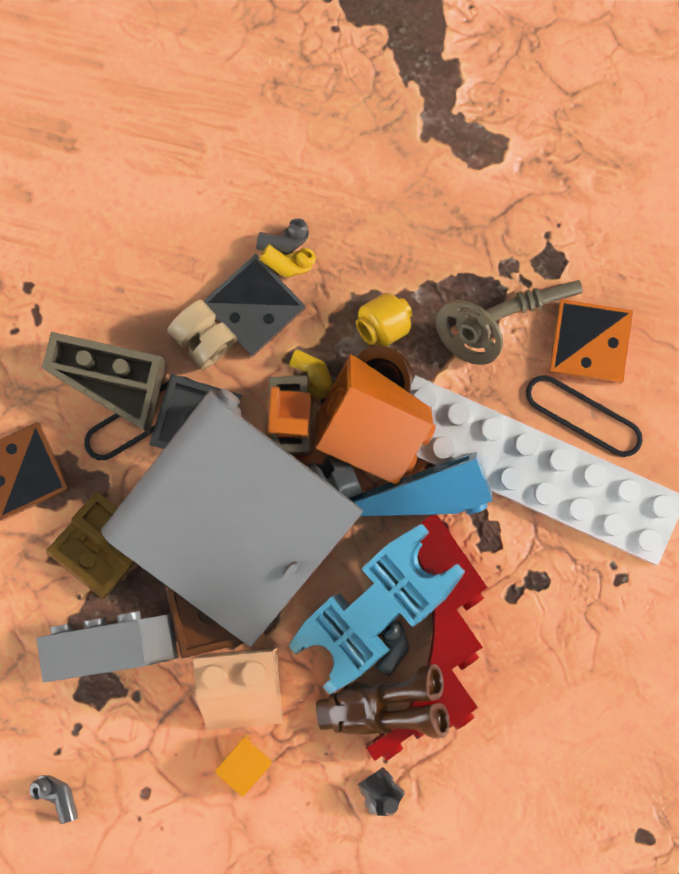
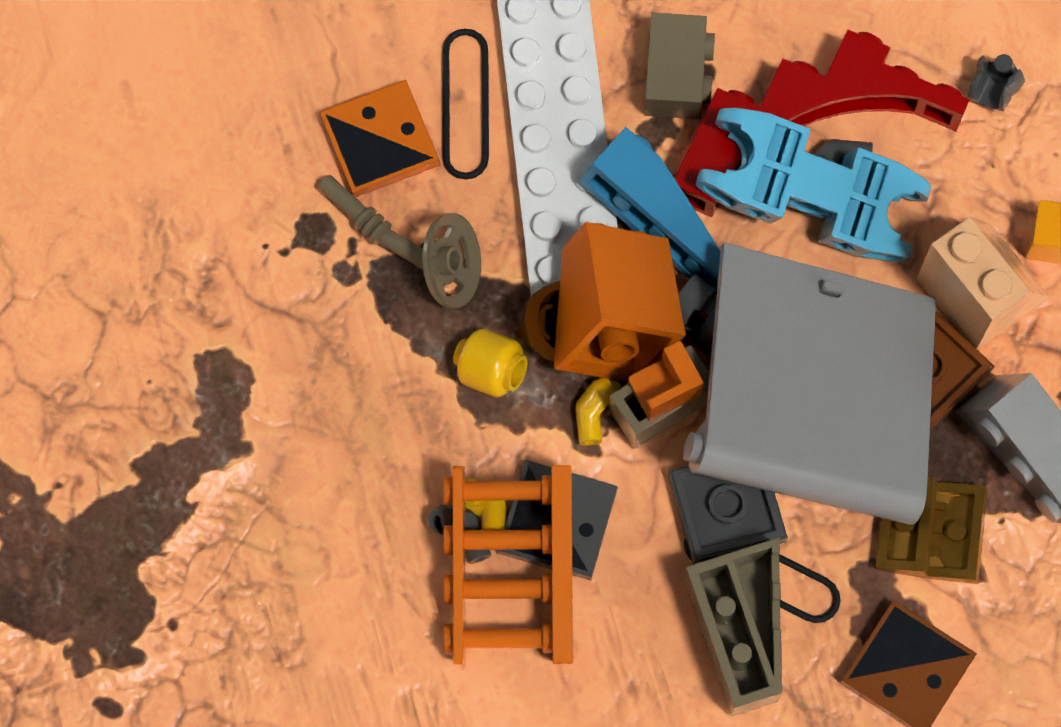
camera: 120 degrees left, 10 degrees down
tan wheel [167,299,237,370] -> none
reddish brown piece [316,664,450,739] -> none
none -> orange fence [443,465,573,664]
none -> dark tan brick [644,12,715,119]

